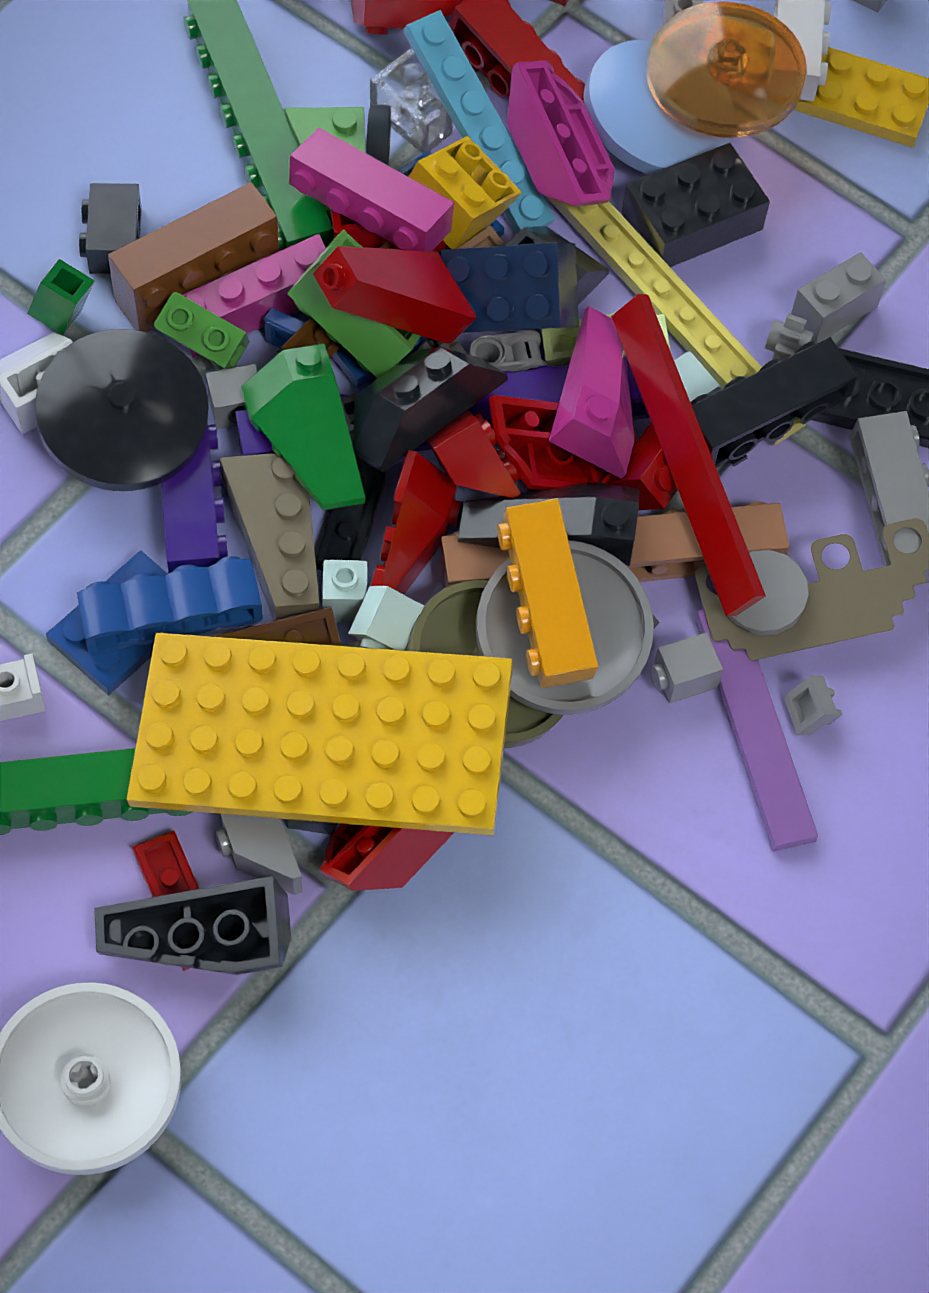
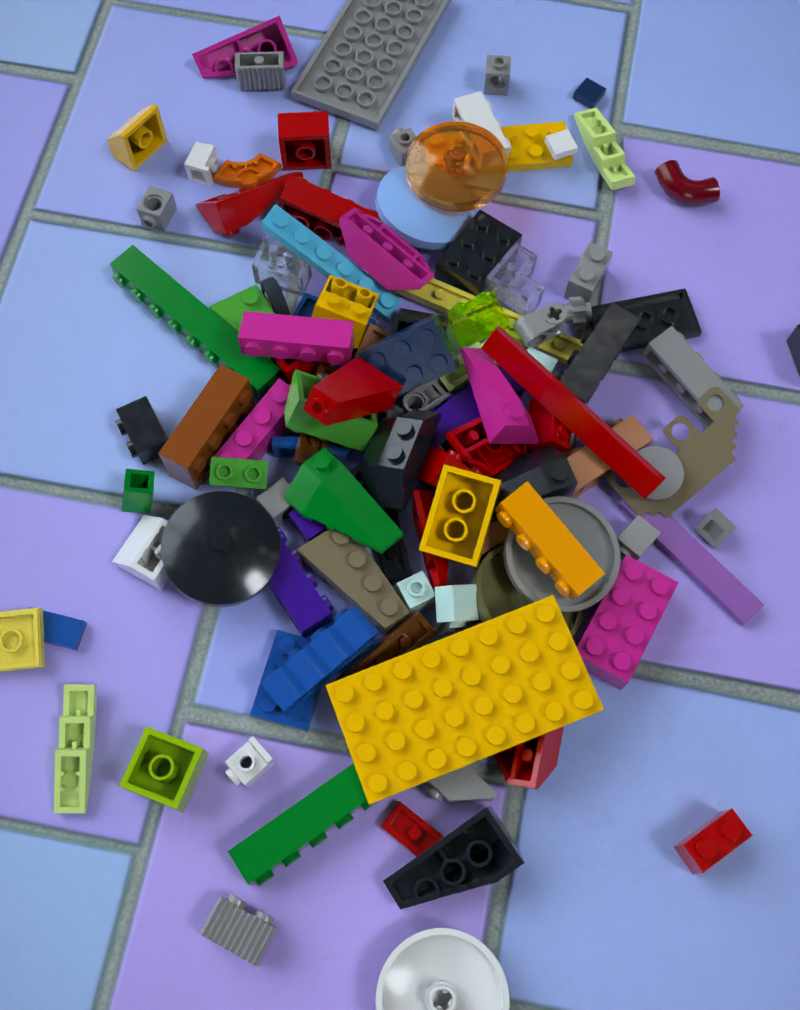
camera: 25 degrees left, 5 degrees up
none -> yellow slope [419,464,502,568]
none -> clear neon green bracket [447,290,510,349]
none -> clear brick [483,243,544,316]
none -> light grey piece [513,303,567,349]
none -> white tile [544,129,578,160]
none -> dark pink brick [576,555,679,690]
none -> red brick [674,808,753,874]

